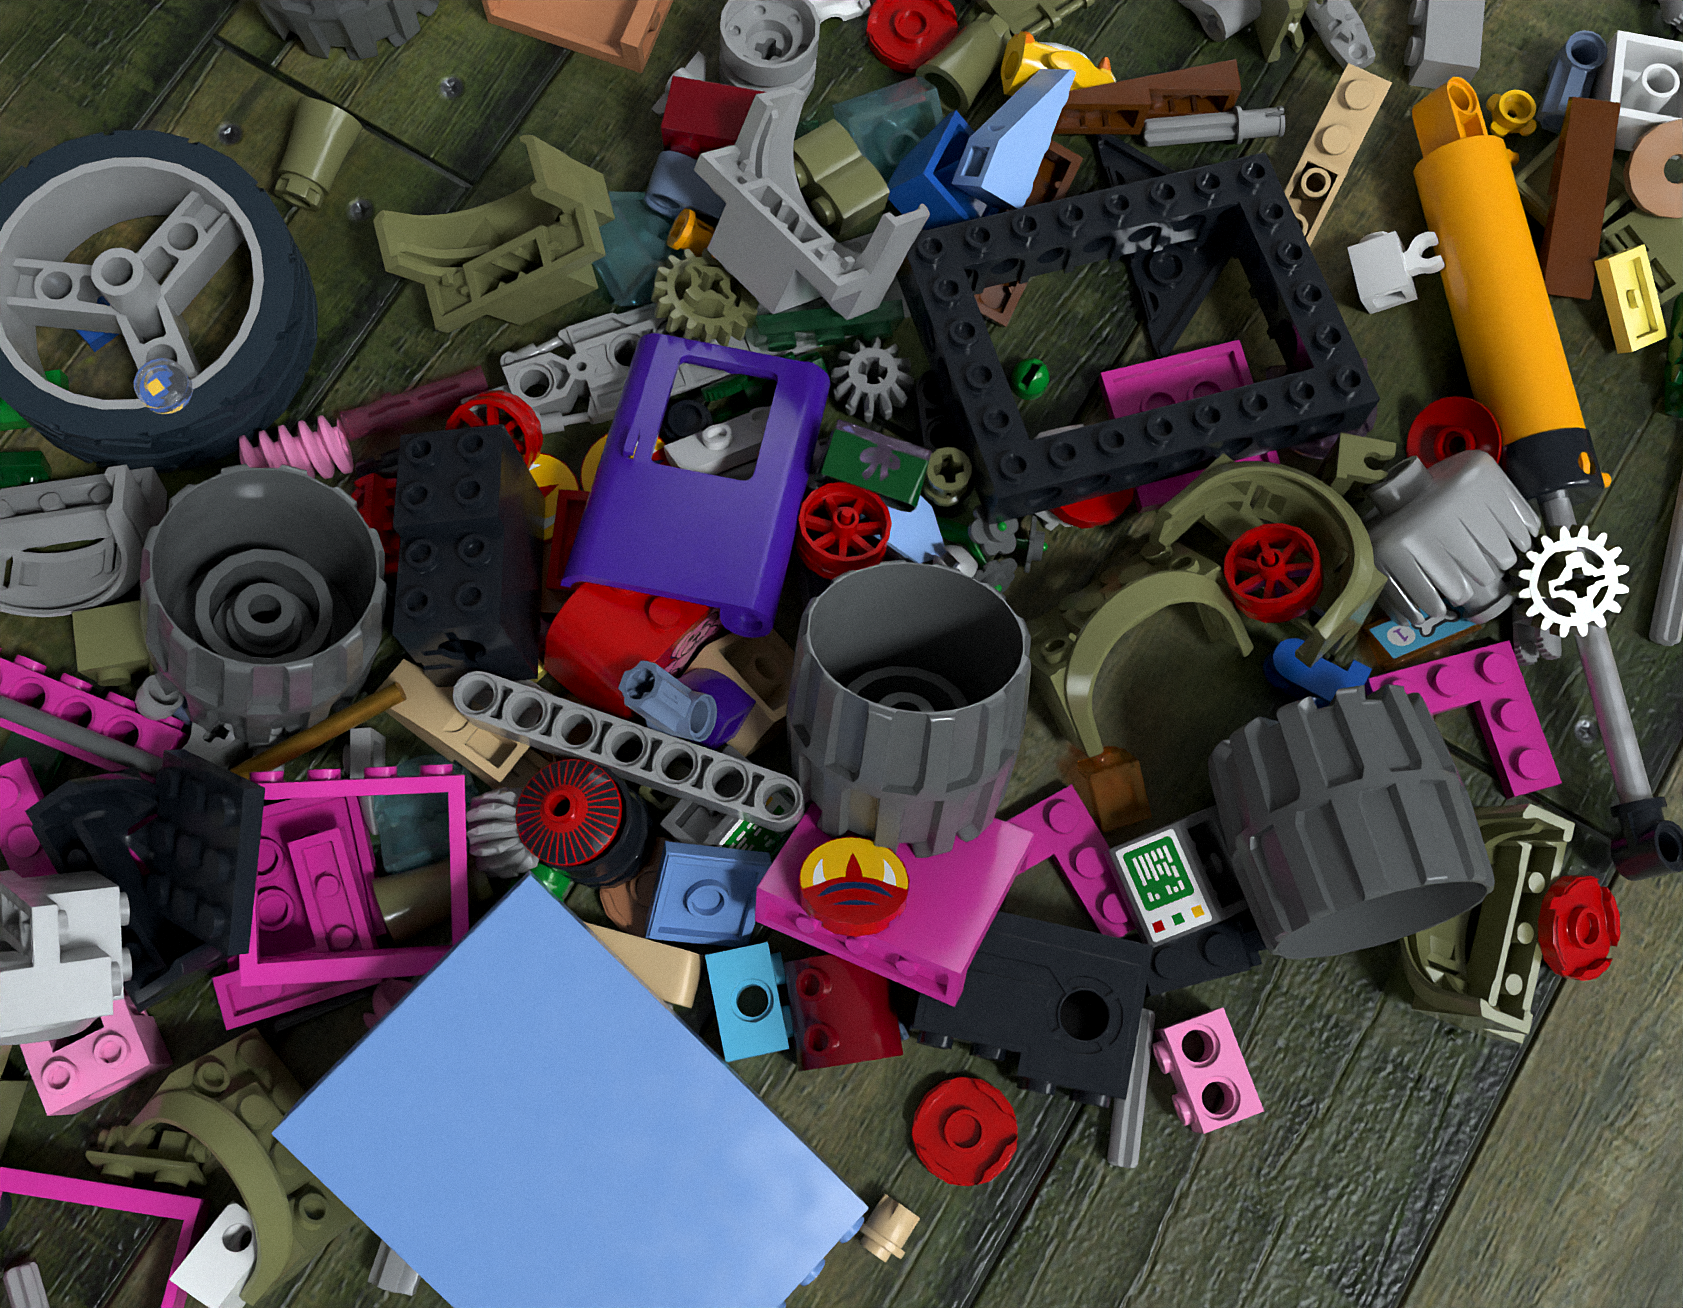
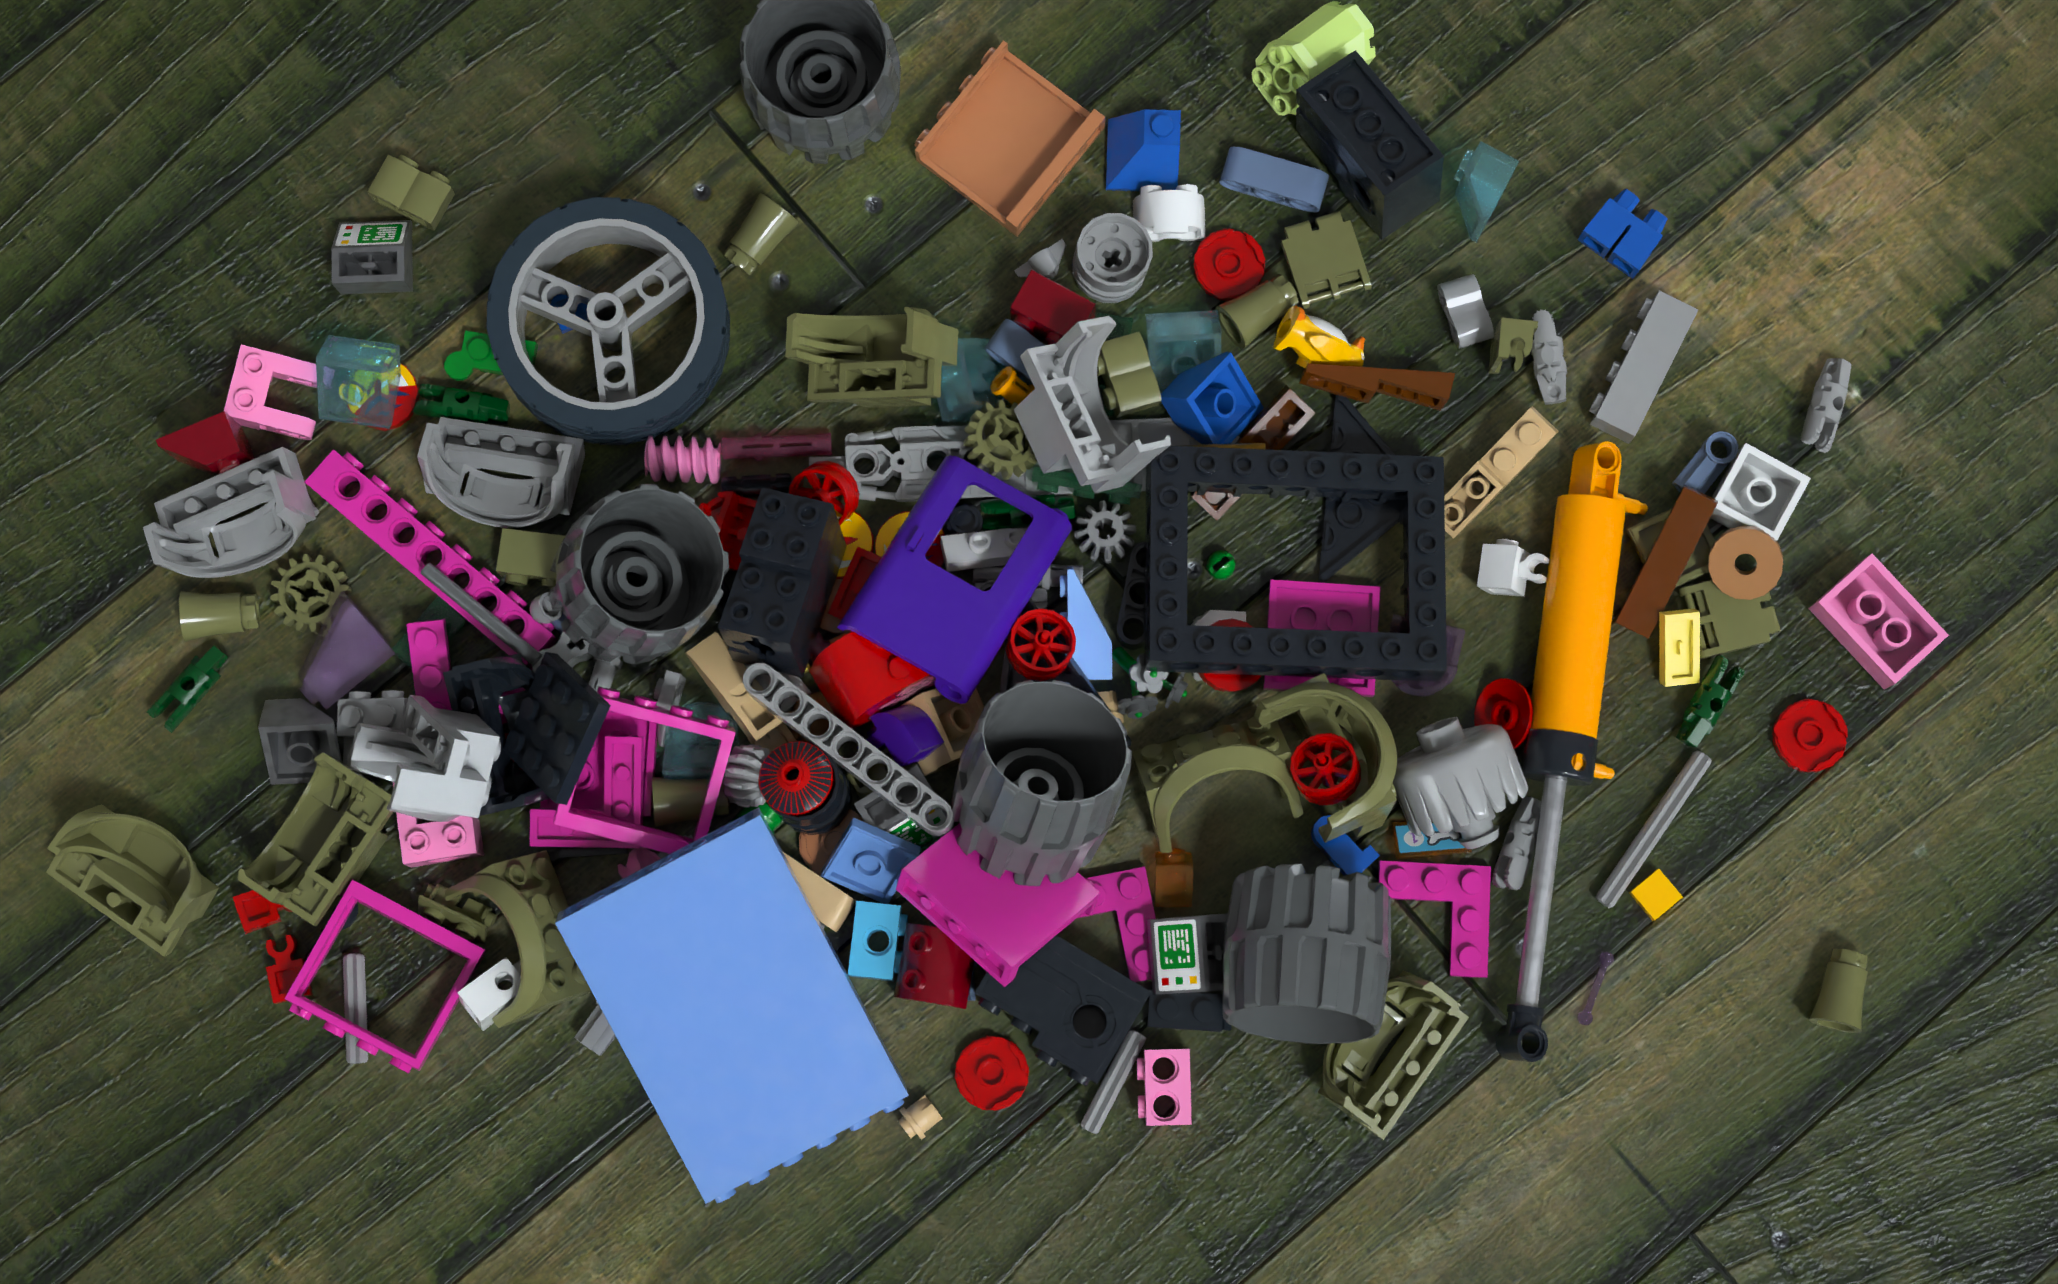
camera: 25 degrees right, 5 degrees up
clear tile [134,358,193,414] -> none
pearl gold bar [229,681,407,780] -> none
sand blue piece [618,661,717,742] -> none
tile [797,836,910,937] -> none
dark green piece [813,419,932,512] -> none
olive bush [923,447,972,507] -> none
light grey hinge [932,545,978,578] -> none
light blue slope [951,69,1076,210] -> none
light grey axle [1142,106,1285,147] -> none
olive hinge [1313,433,1396,516] -> none
yellow plate [1486,90,1537,137] -> none
gear [1509,524,1629,637] -> none
red tile [1538,875,1621,981] -> none

